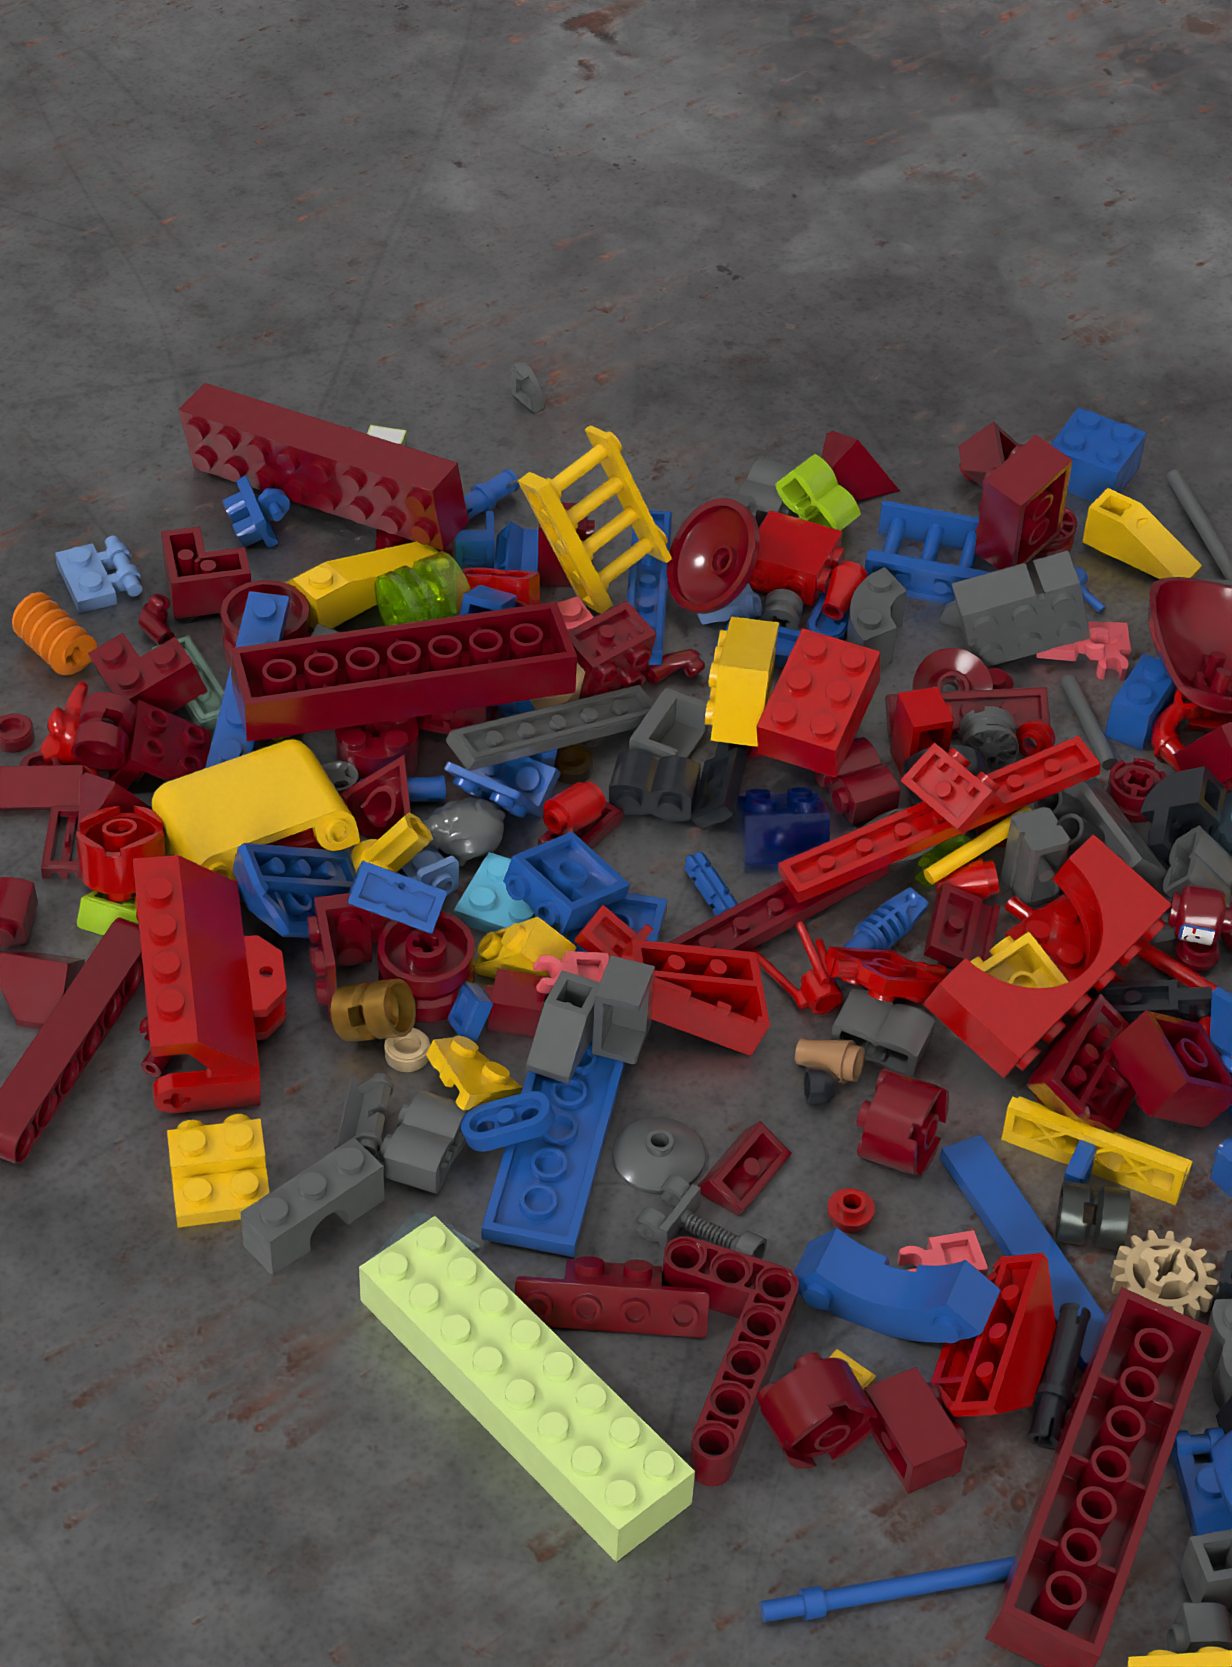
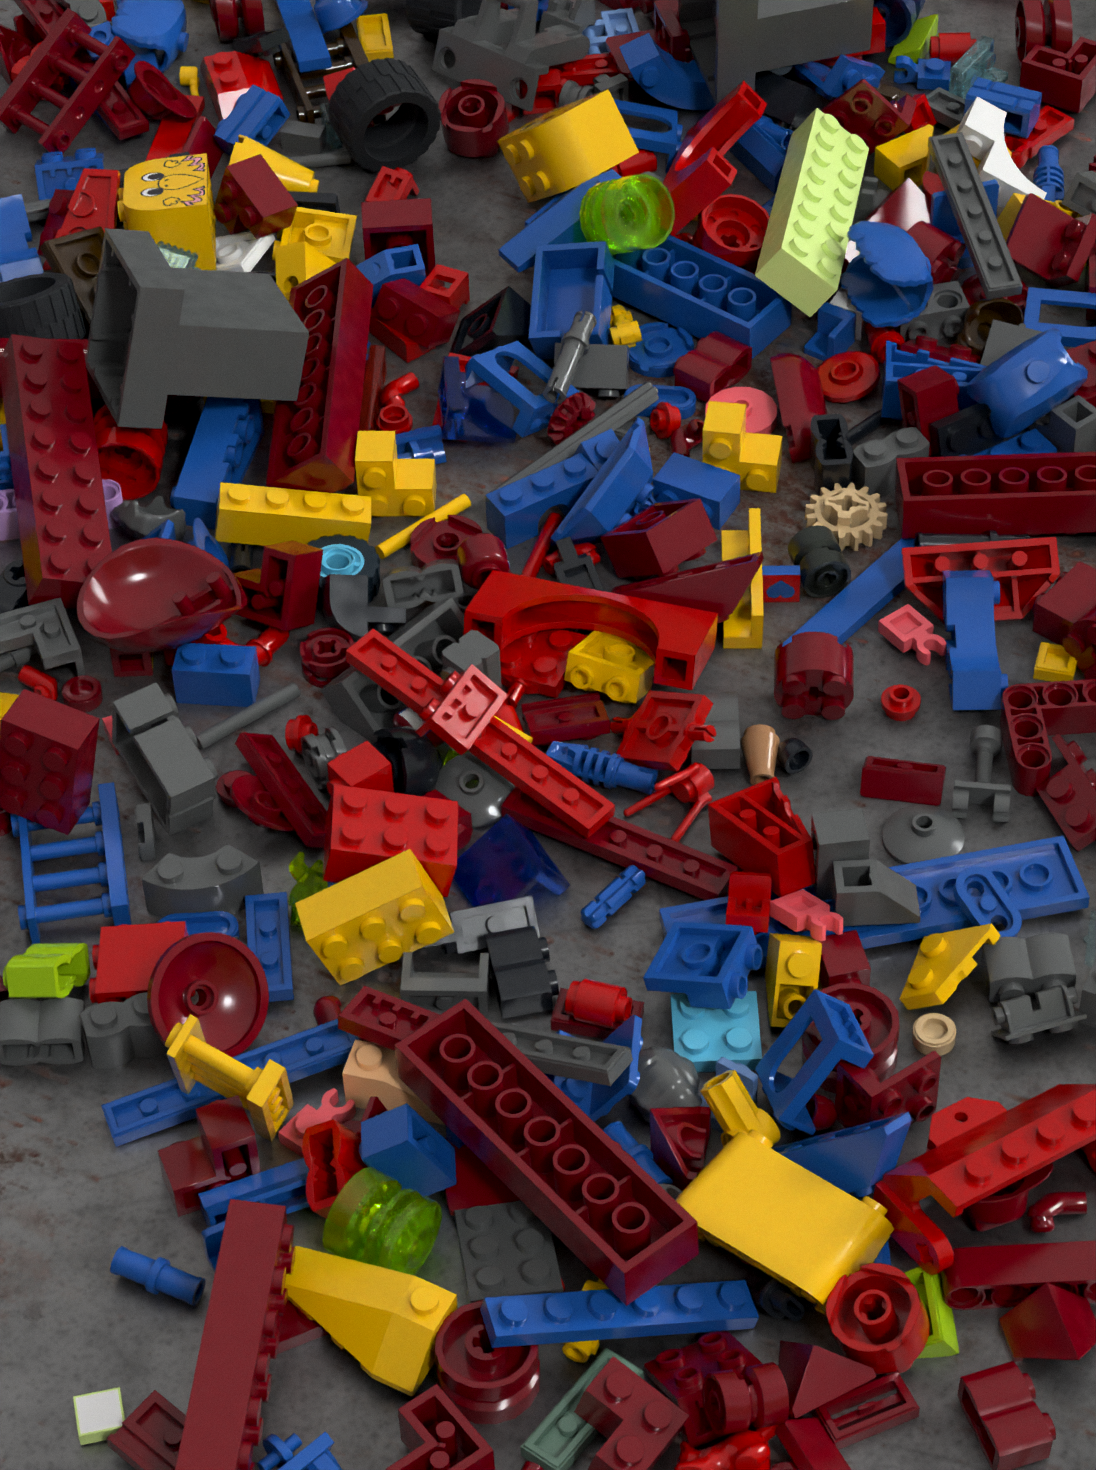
camera: 110 degrees left, 0 degrees up
pearl gold wheel [331,979,416,1042] -> none
blue tile [447,981,493,1043] -> none
red cone [821,561,868,620] -> none

